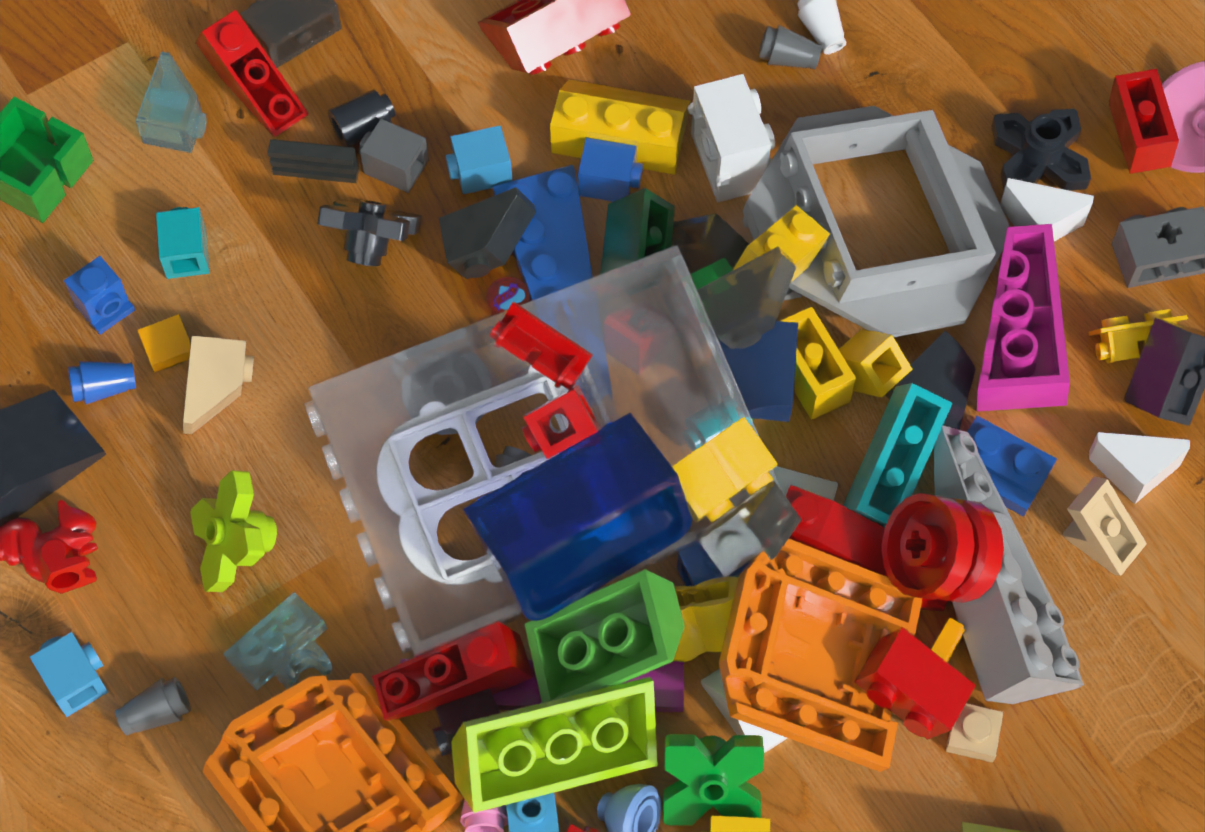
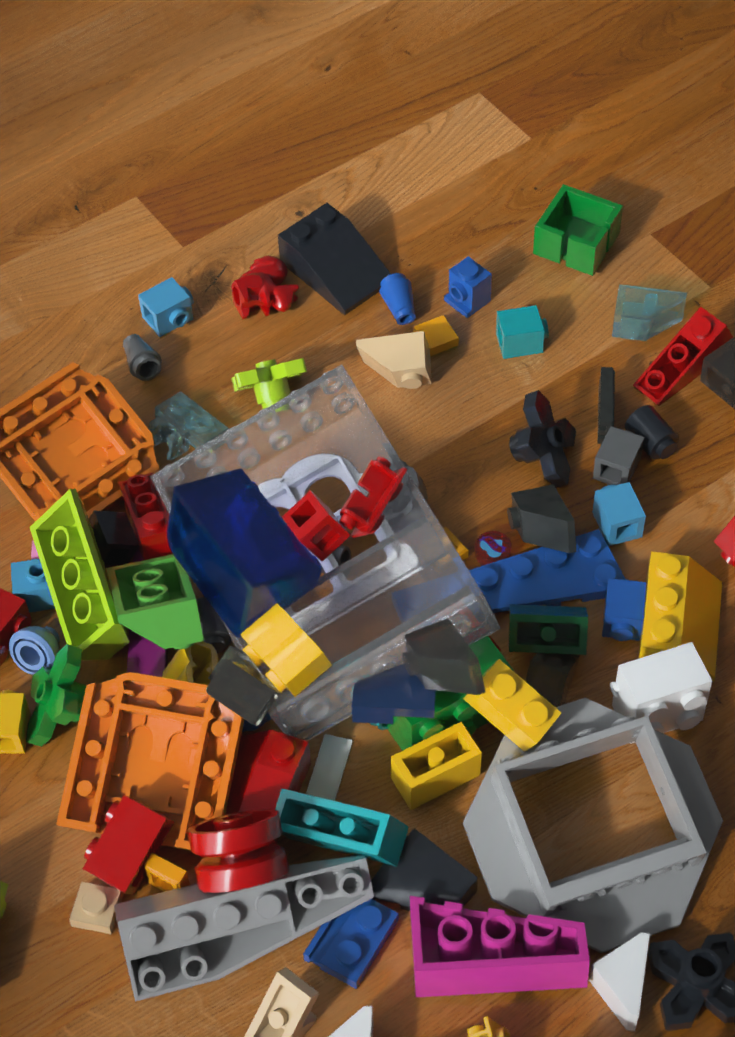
camera: 90 degrees right, 10 degrees down
yellow brick [839,329,913,398] -> none

